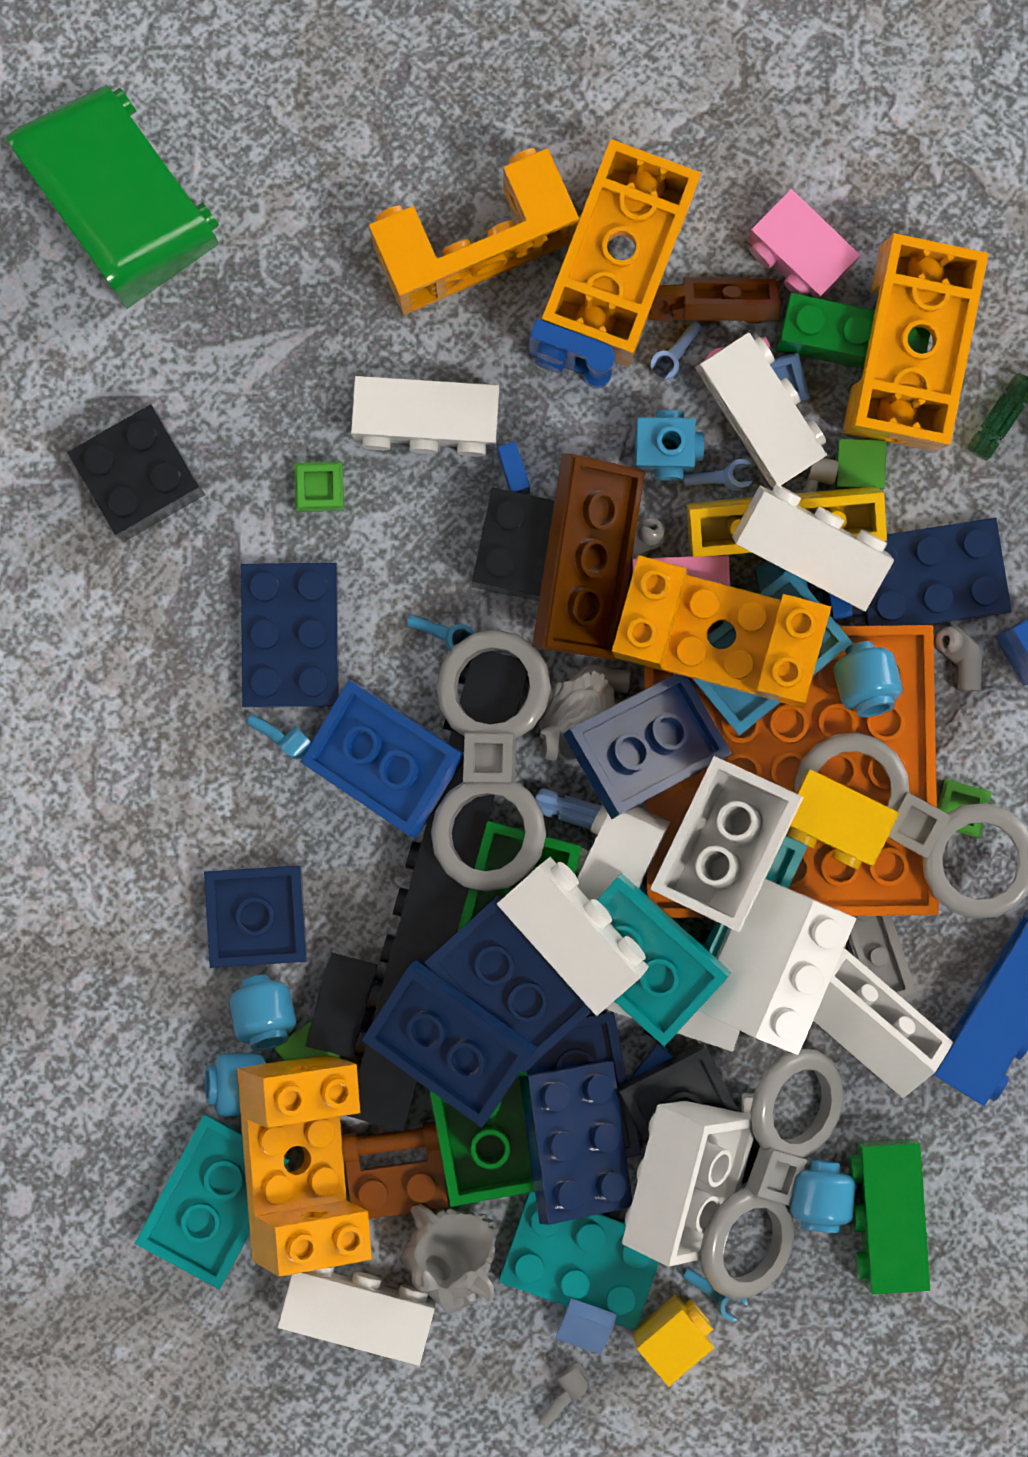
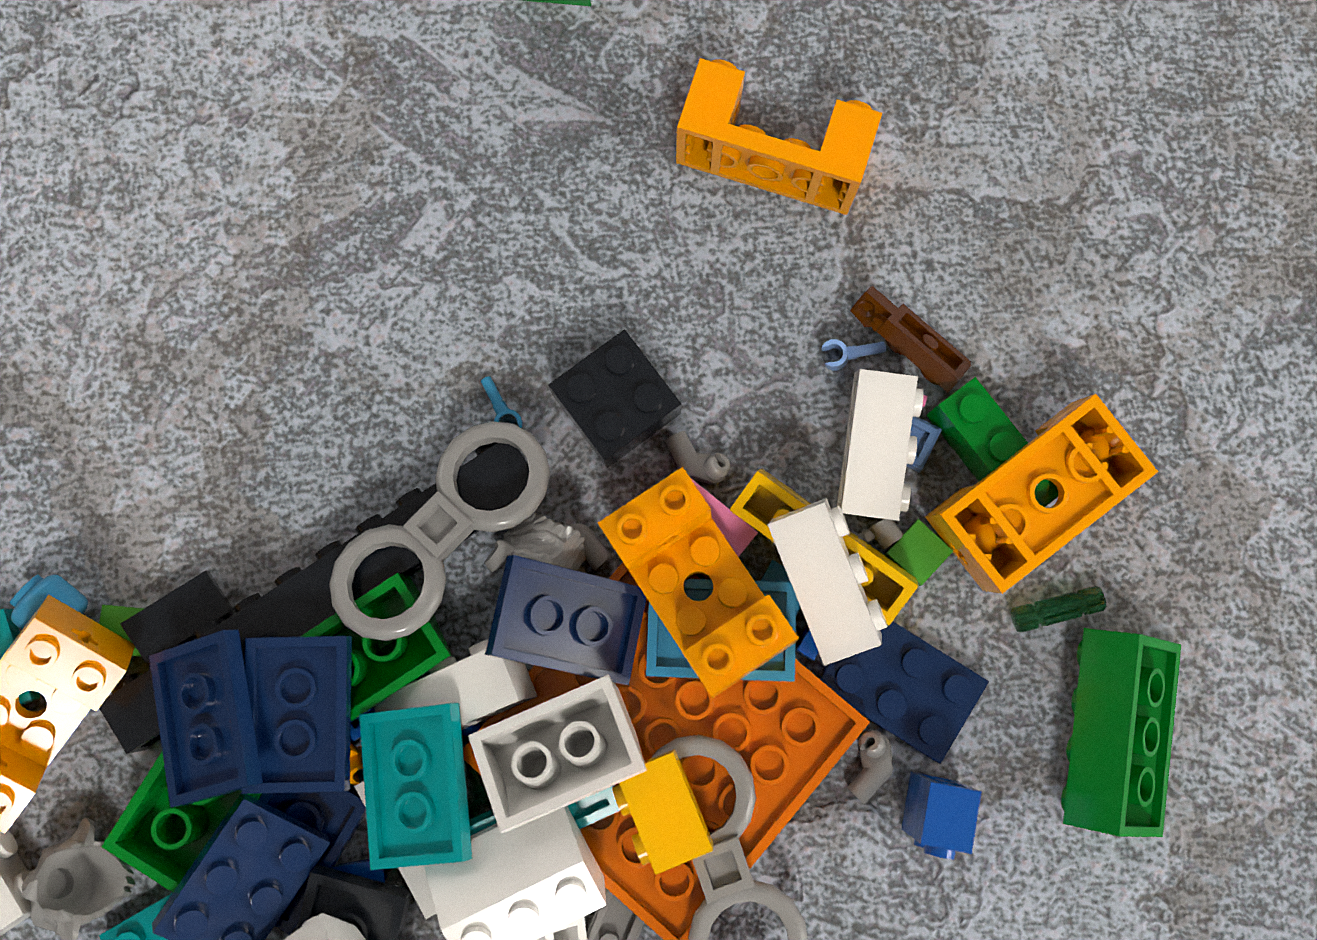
camera: 45 degrees right, 5 degrees down
black brick [67,404,206,542] -> none
dark blue plate [204,865,308,968] -> none
dark azure head [229,975,296,1050] -> none
dark blue plate [241,563,339,708] -> none
dark azure hand [247,714,311,759] -> none
bright green tile [294,462,344,513] -> none
blue plate [300,680,464,838] -> none
dark orange plate [341,1121,449,1219] -> none
white brick [351,376,499,457] -> none
blue tile [497,441,530,494] -> none
white brick [497,857,649,1016] -> none
blue plate [529,319,615,389] -> none
reddish brown tile [532,453,645,660] -> none
light blue axle [535,788,602,830] -> none
light orange plate [542,139,701,367] -> none
dark azure brick [634,410,704,481] -> none
light blue hand [684,459,753,491] -> none
bright pink brick [747,189,860,299] -> none
dark azure head [833,641,903,717] -> none
bright green tile [937,779,991,838] -> none

